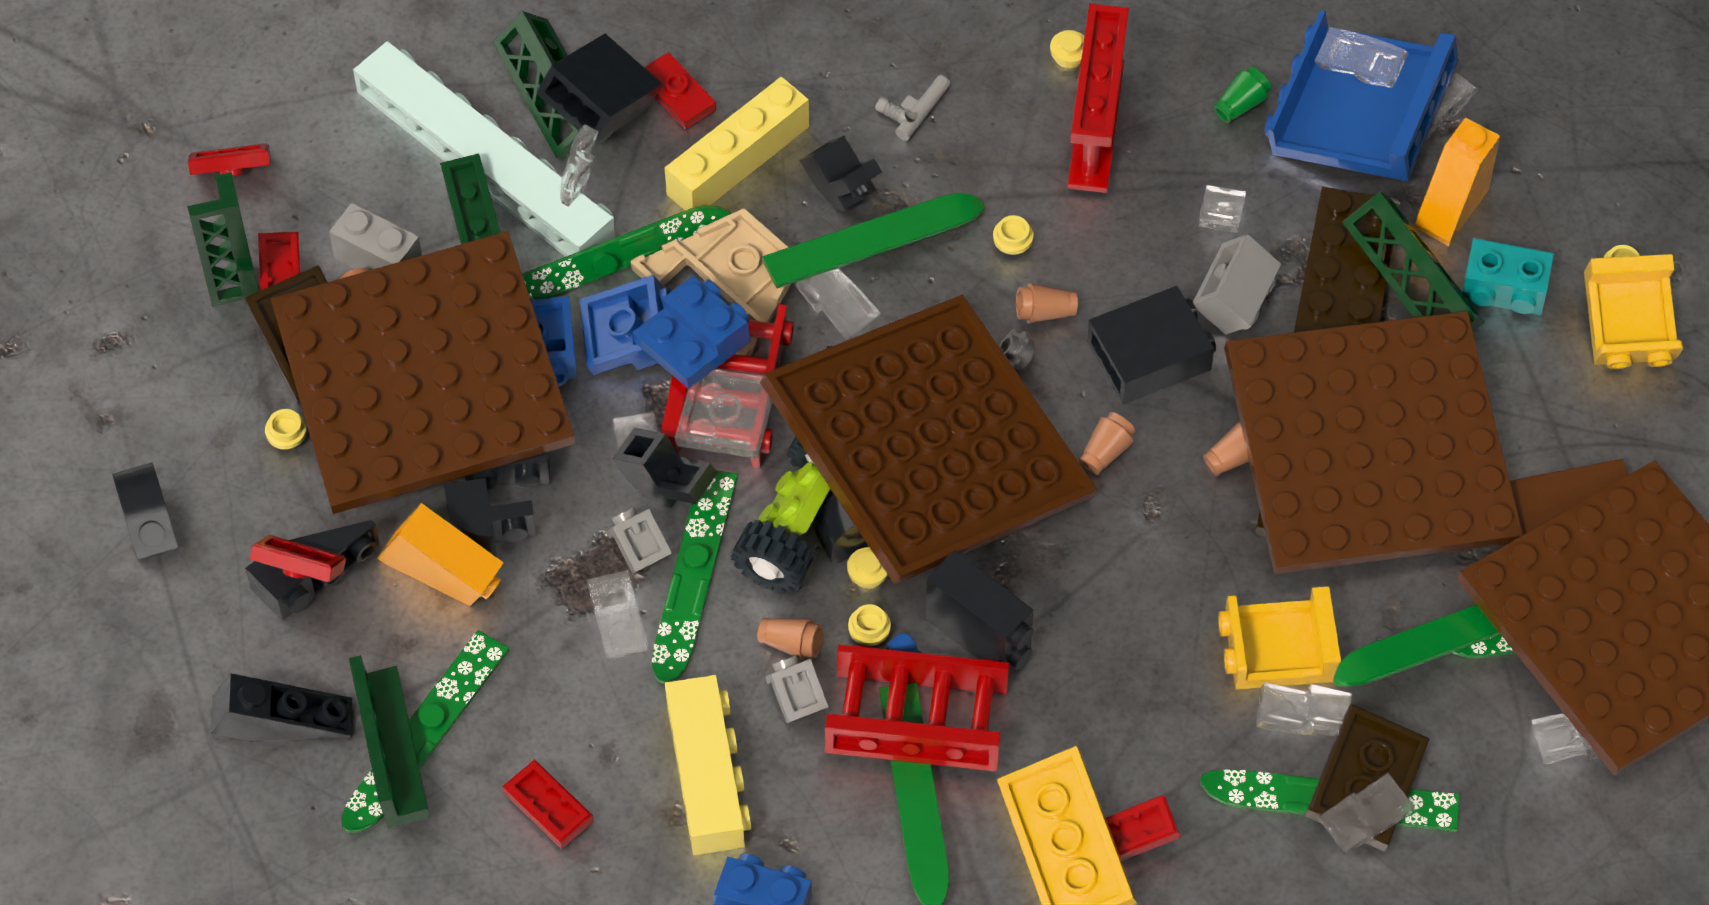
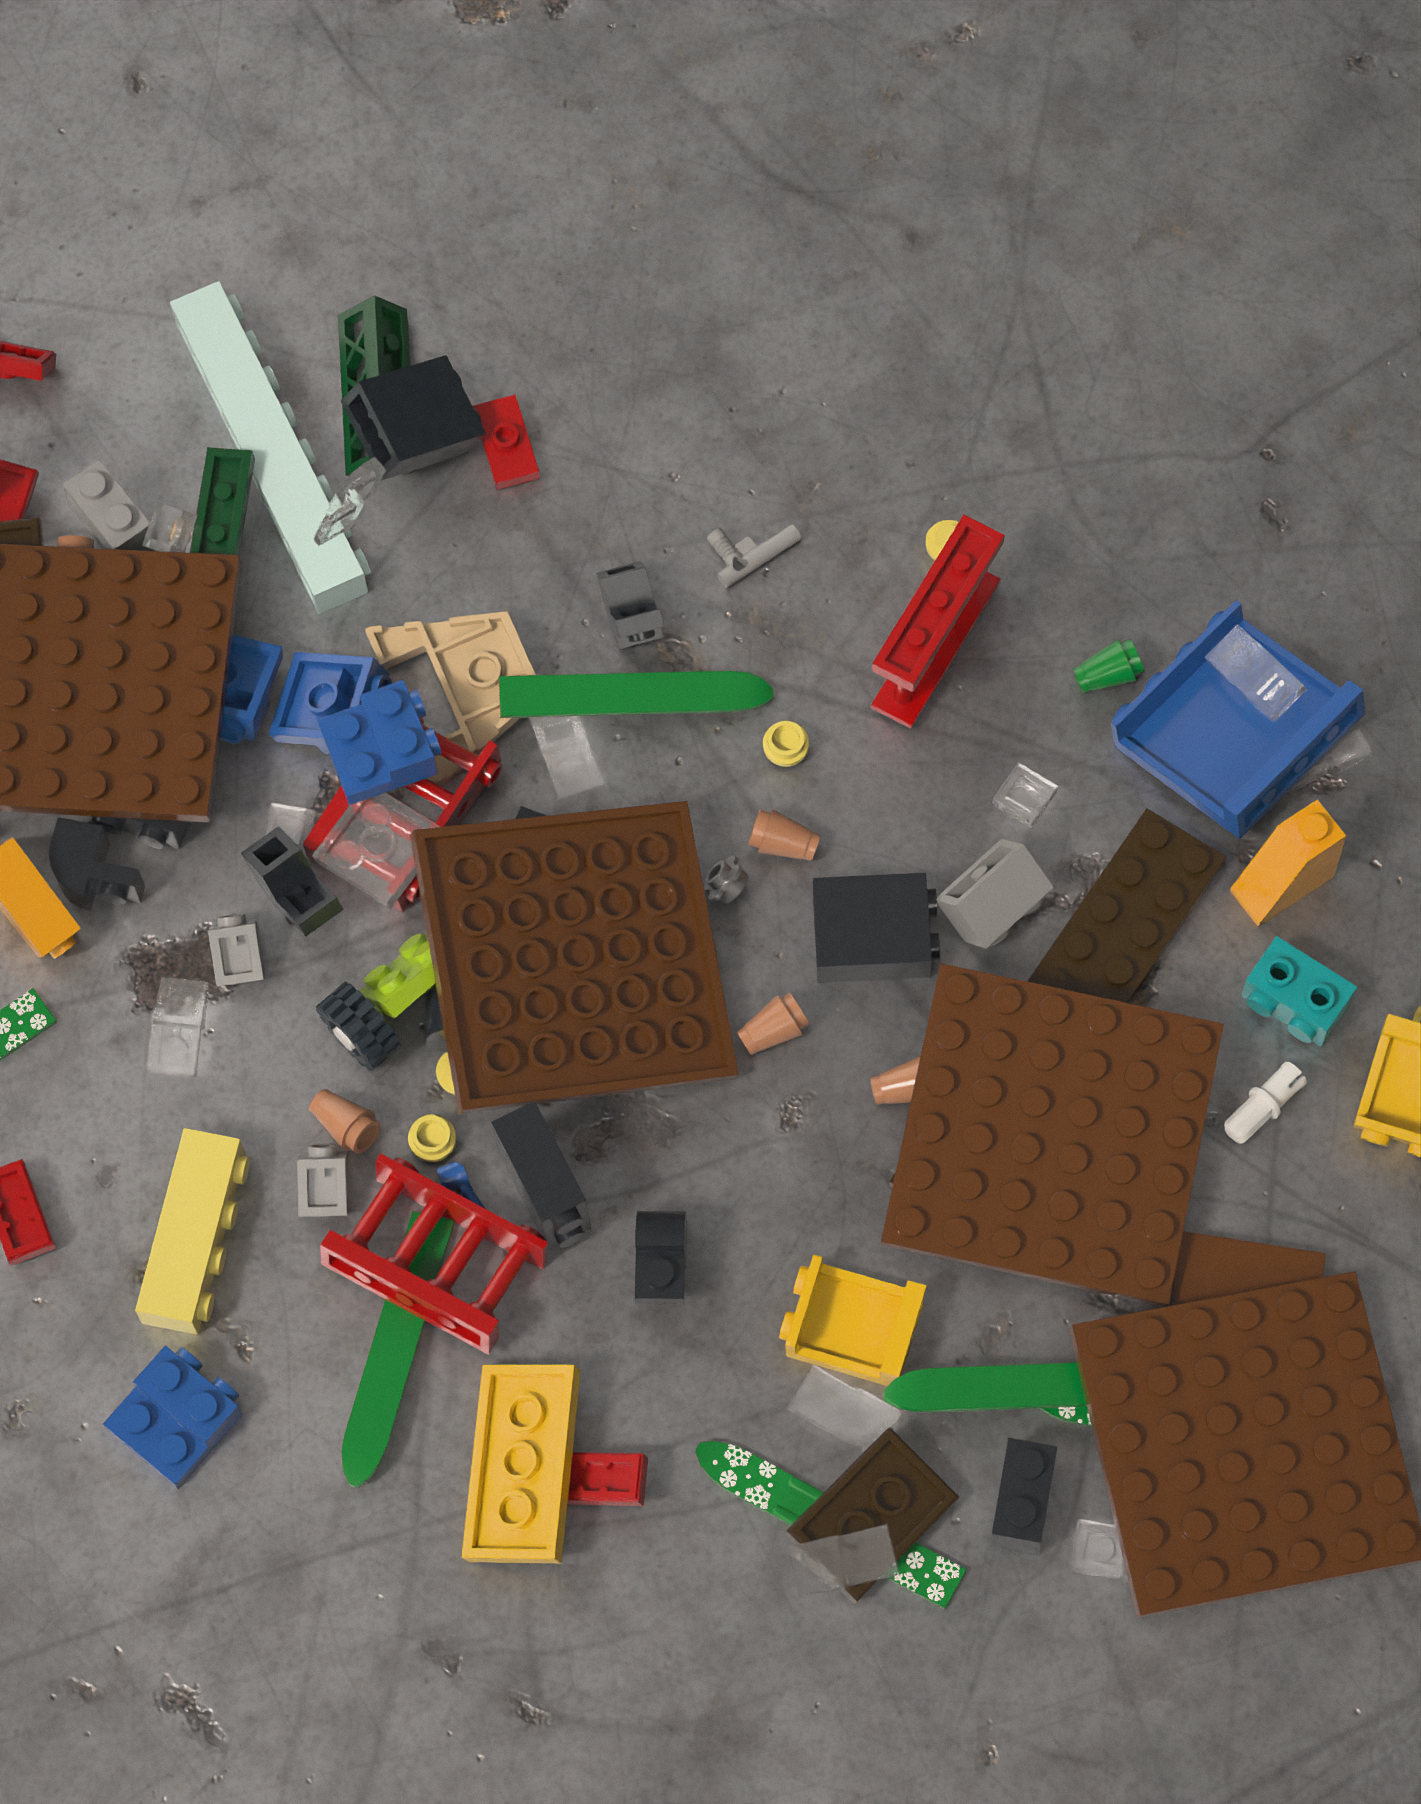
camera: 25 degrees right, 10 degrees up
green piece [522,205,732,300] -> none
green piece [652,470,738,684] -> none
light yellow brick [665,76,809,211] -> none
dark green fence [1342,192,1485,332] -> none
none -> clear plate [142,502,197,553]
none -> black brick [635,1211,687,1304]
none -> black brick [989,1437,1058,1556]
none -> white axle [1224,1062,1307,1144]

